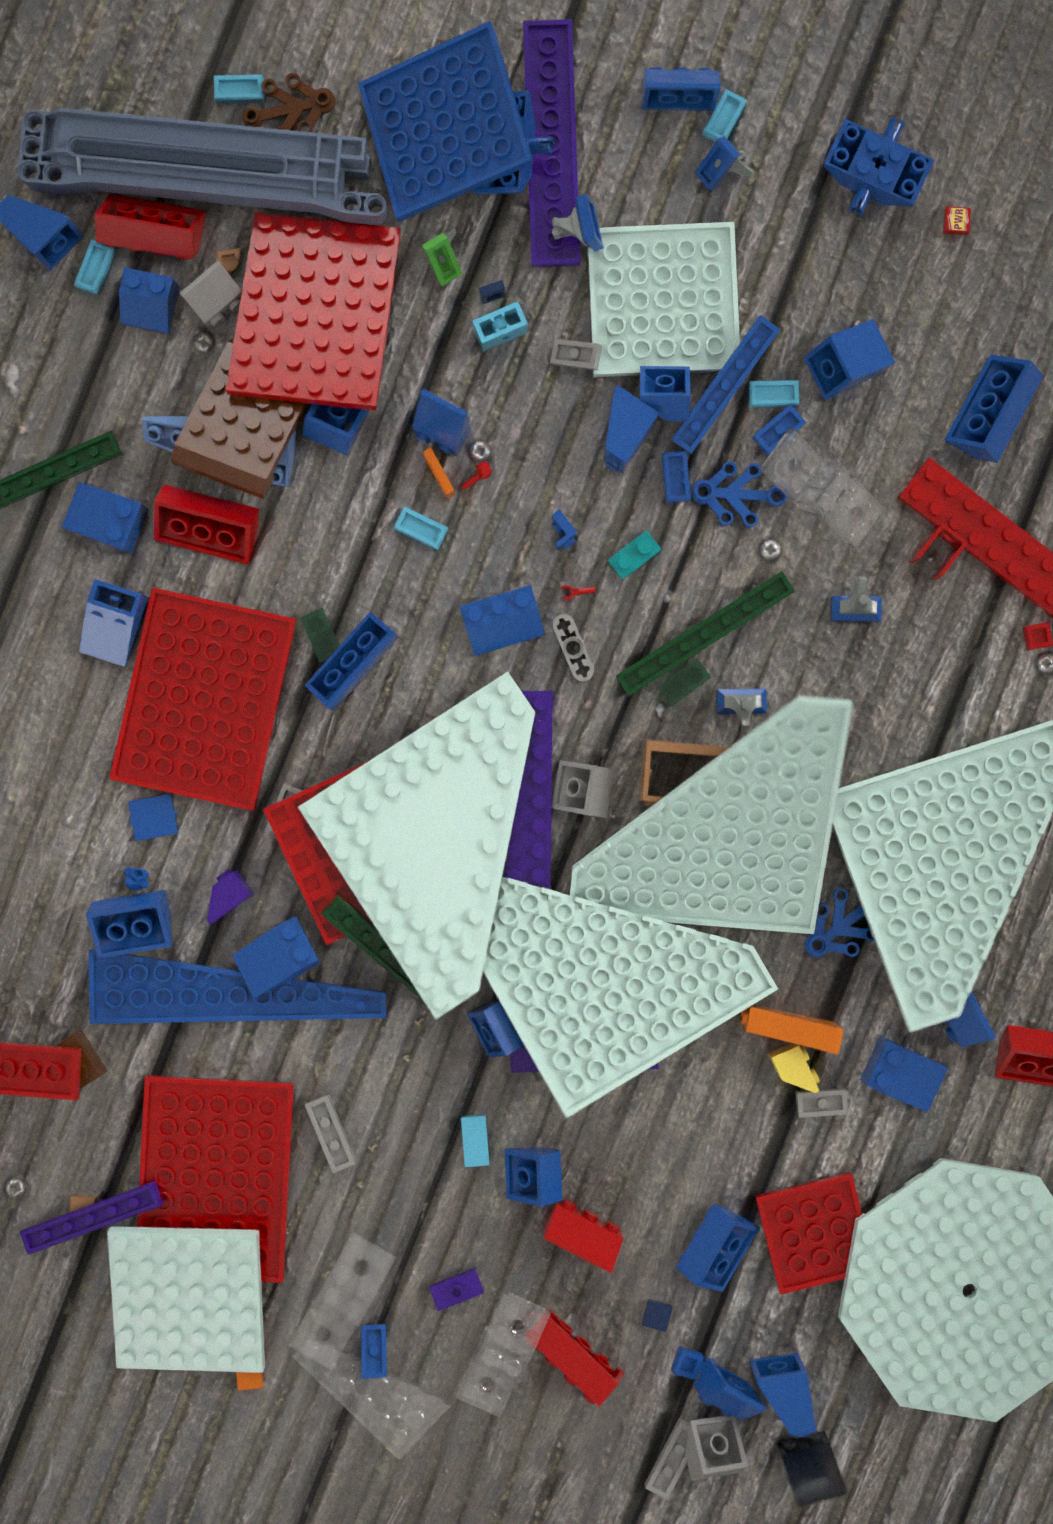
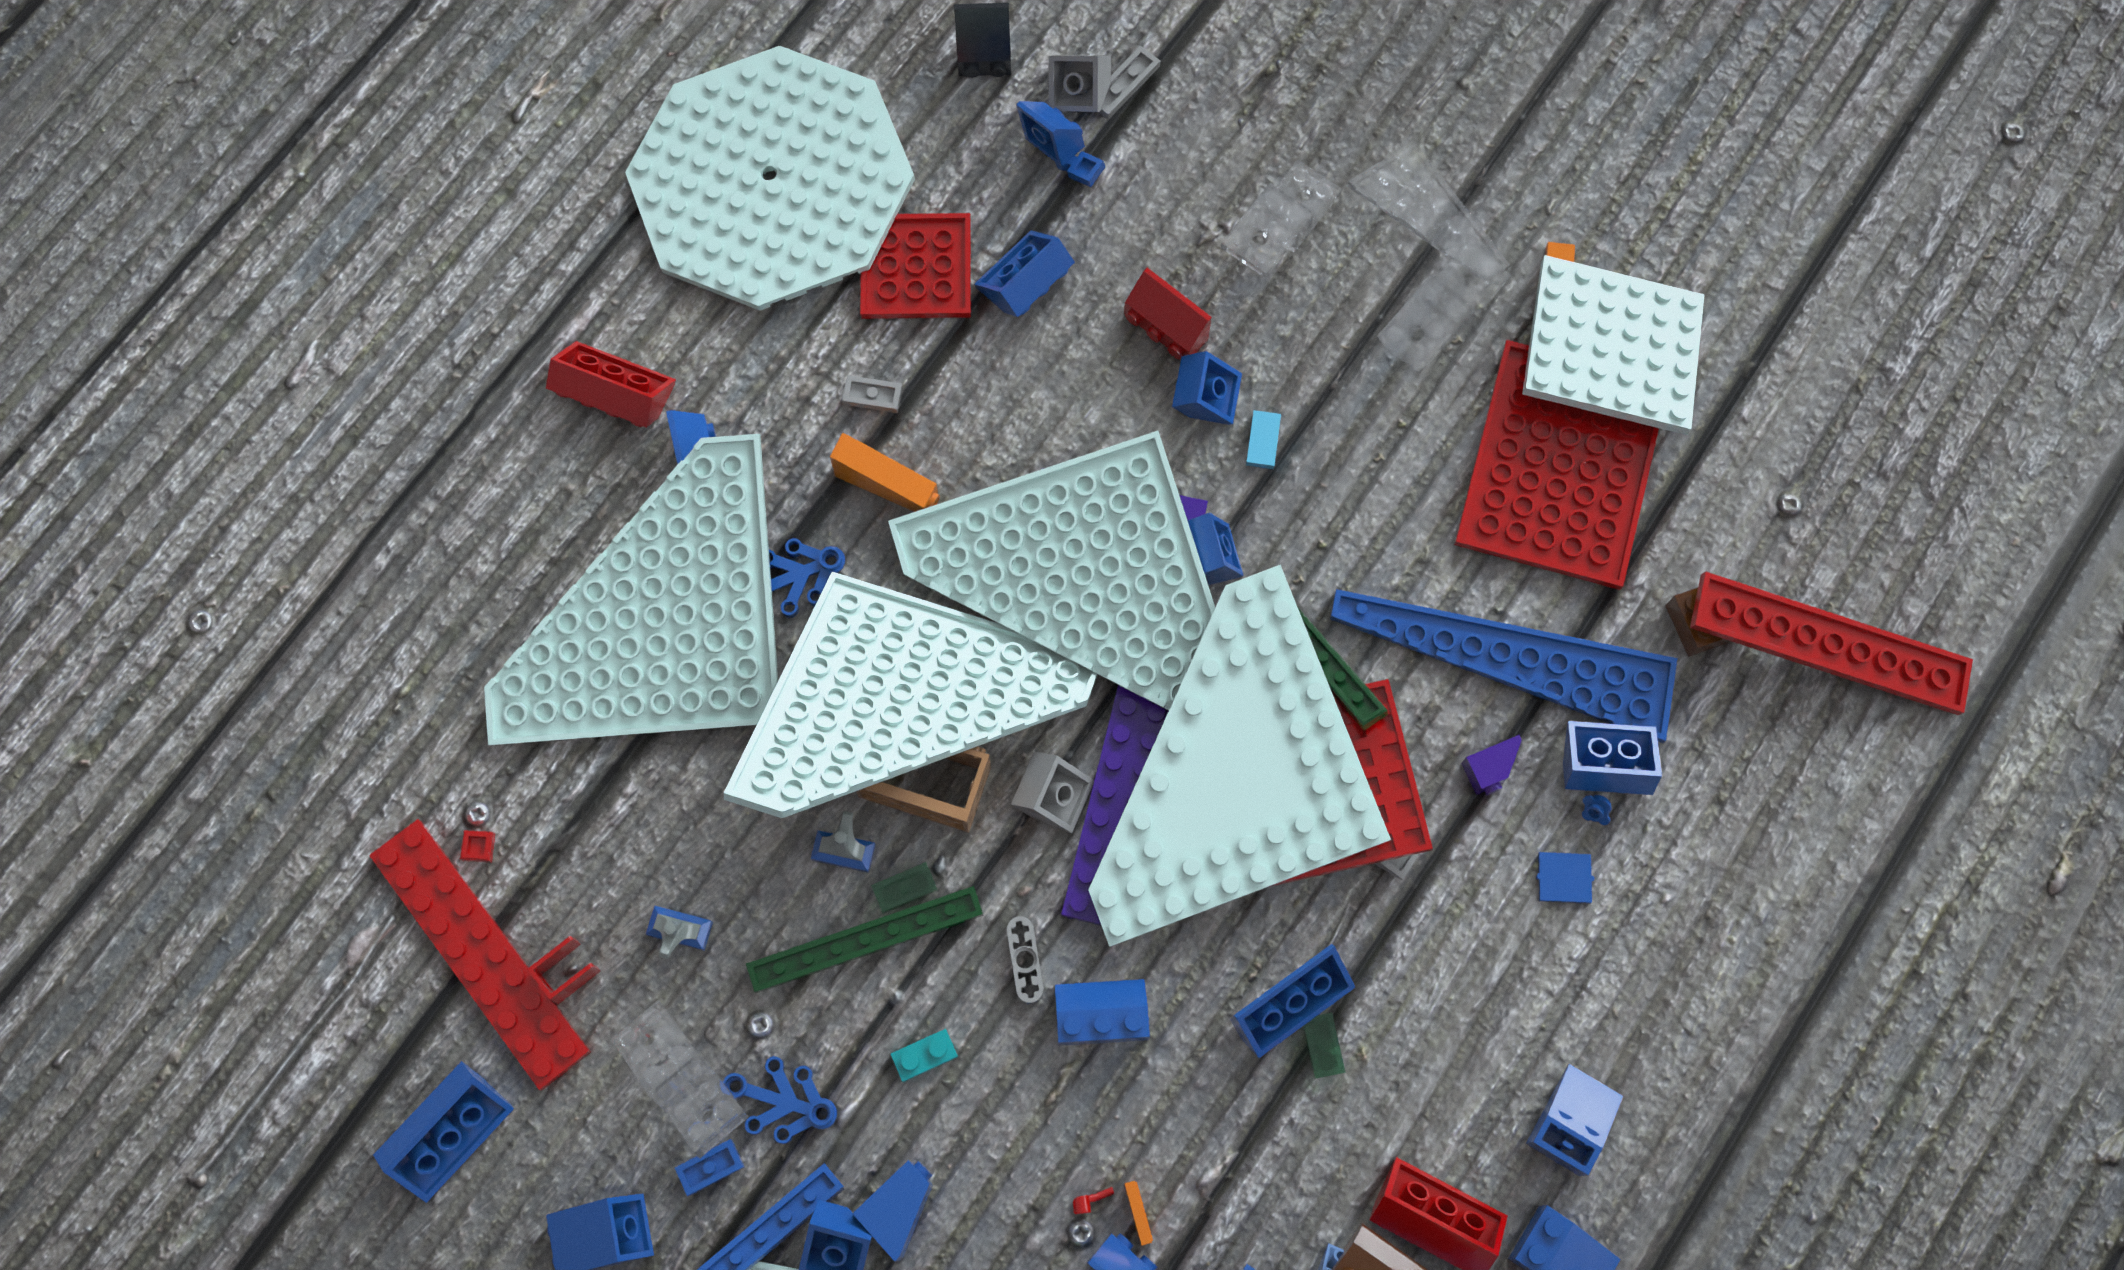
camera: 170 degrees left, 15 degrees down
dark purple tile [20,1180,164,1255] -> none
medium nougat tile [70,1195,98,1212] -> none
red plate [109,587,297,811] -> none
blue slope [232,916,321,1000] -> none
light grey plate [305,1093,357,1173] -> none
blue plate [360,1324,387,1379] -> none
medium azure tile [394,506,449,550] -> none
dark purple plate [429,1268,484,1311] -> none
red wedge [524,1308,625,1407] -> none
blue bracket [551,509,577,550] -> none
red hand [561,585,595,601] -> none
dark blue tile [642,1299,672,1332] -> none
blue plate [661,451,691,503] -> none
medium azure tile [749,380,799,408] -> none
blue slope [749,1352,816,1437] -> none
light yellow slope [768,1043,820,1093] -> none
blue slope [860,1035,948,1112] -> none

